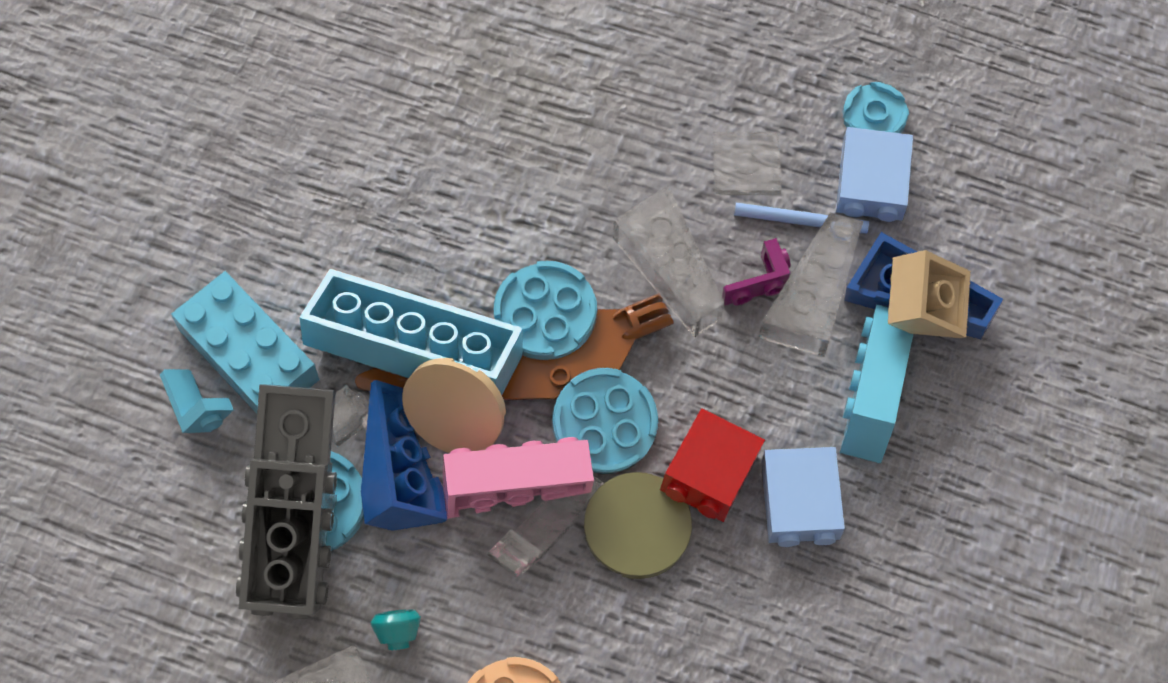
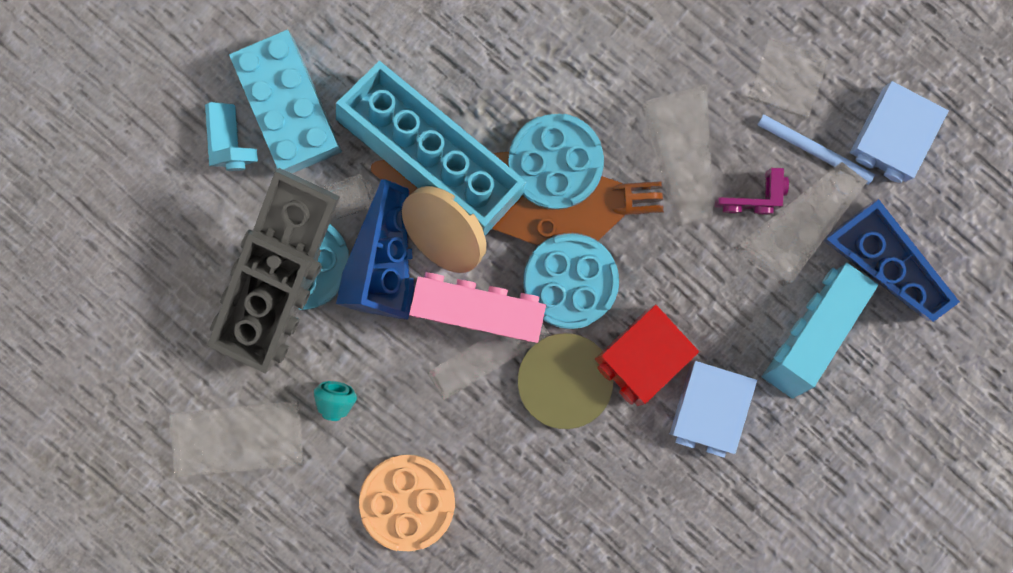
camera: 20 degrees right, 20 degrees up
medium azure tile [842,82,909,133] -> none
tan slope [888,250,971,338] -> none

